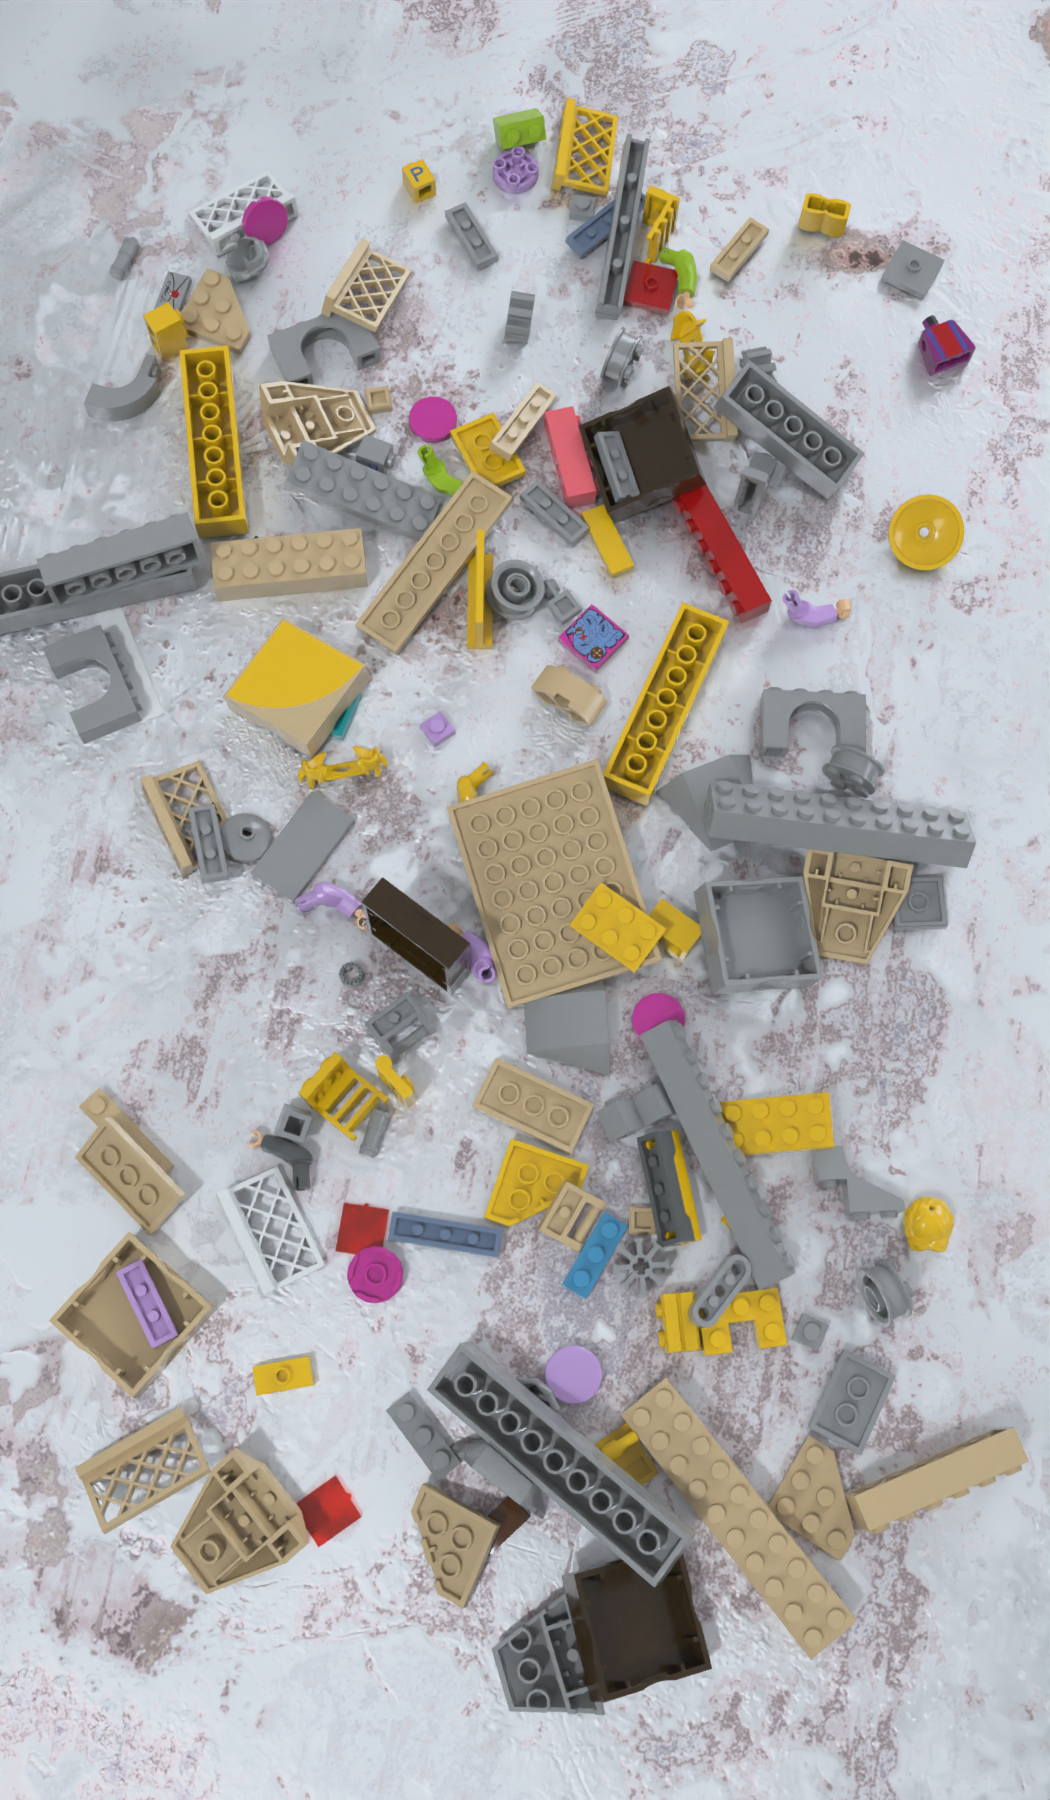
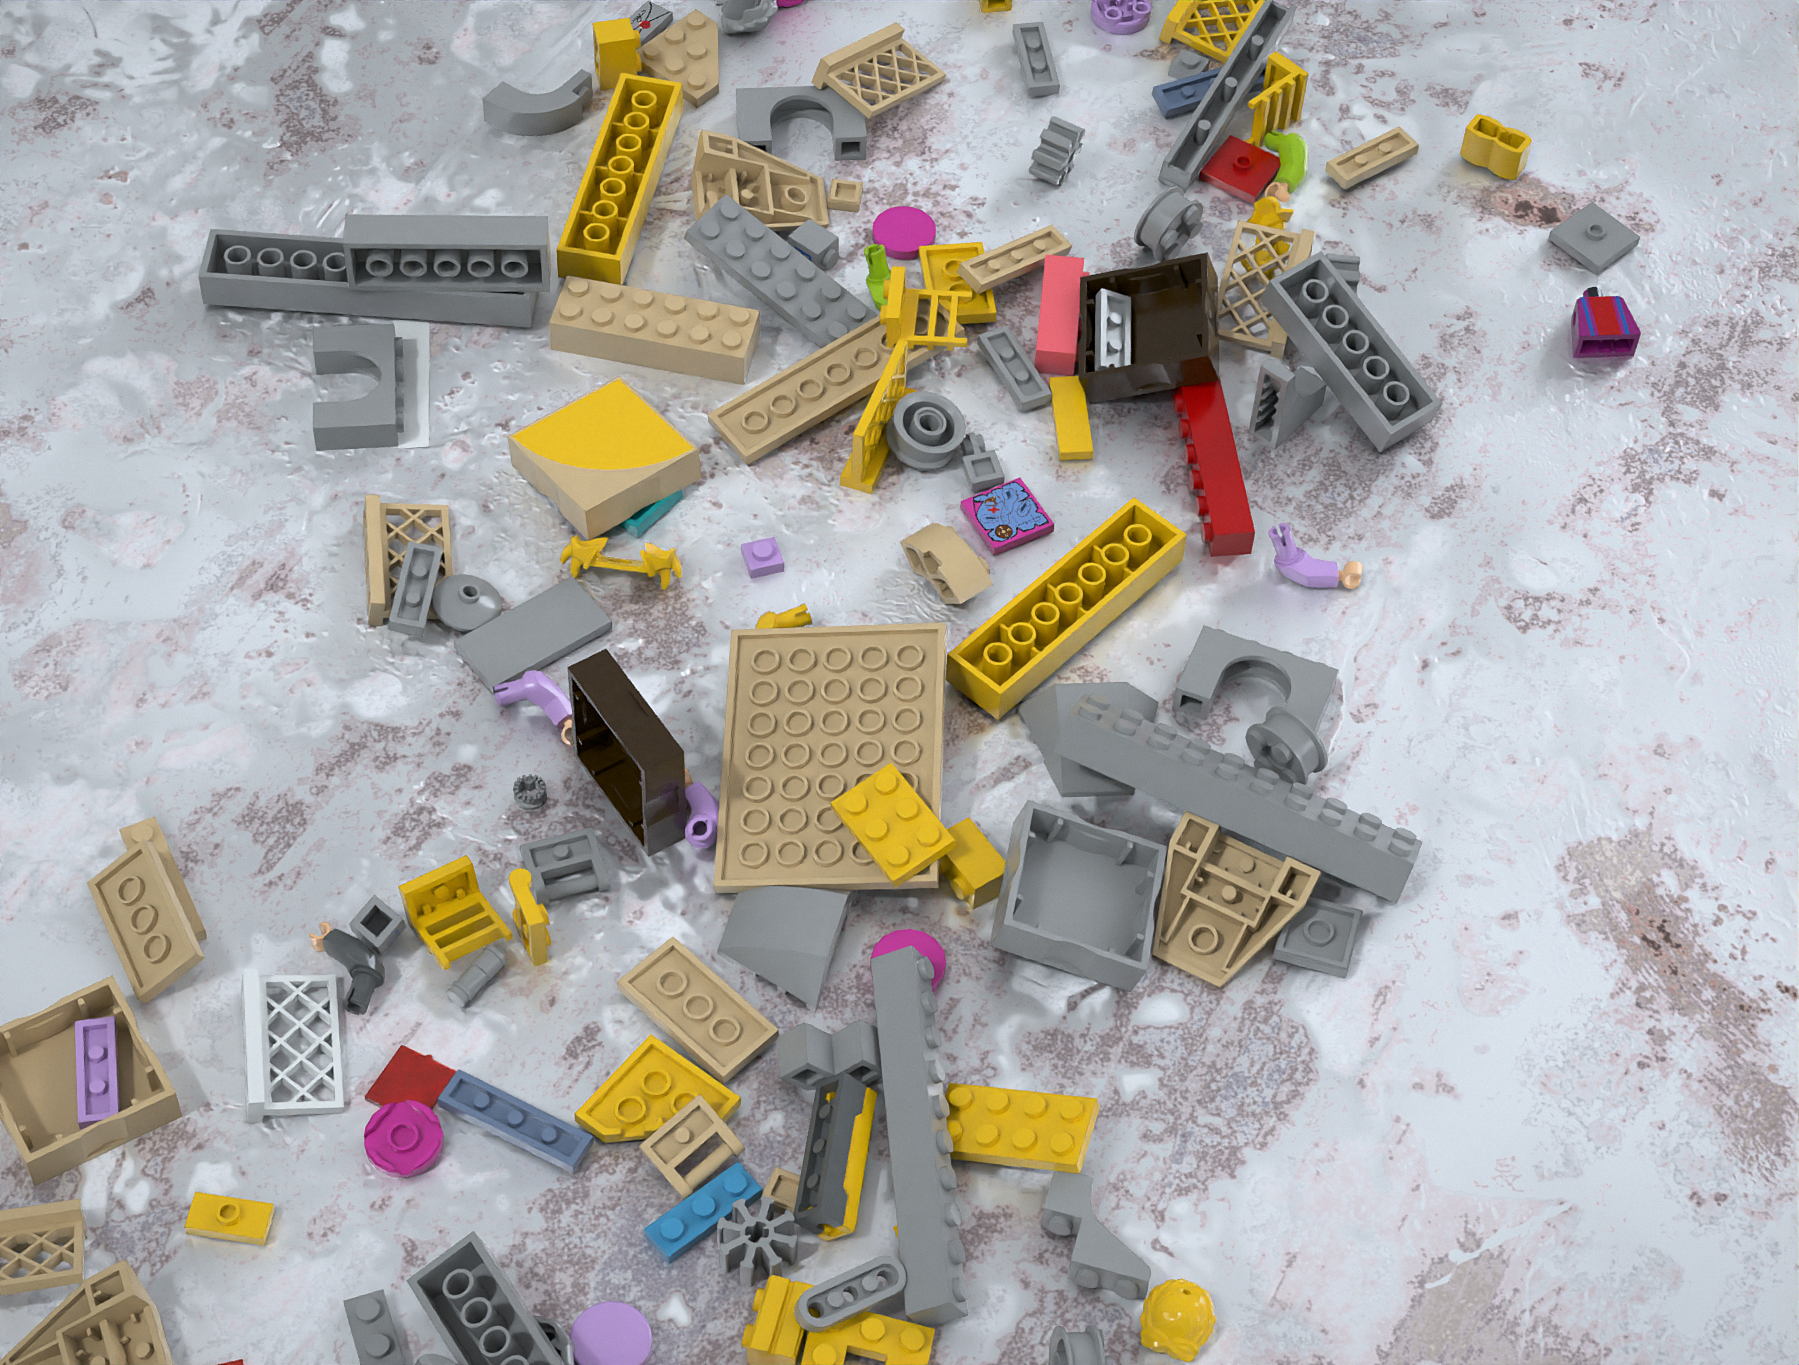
camera: 20 degrees right, 20 degrees down
yellow dish [888,494,965,570] -> none
none -> yellow plate [880,266,972,351]

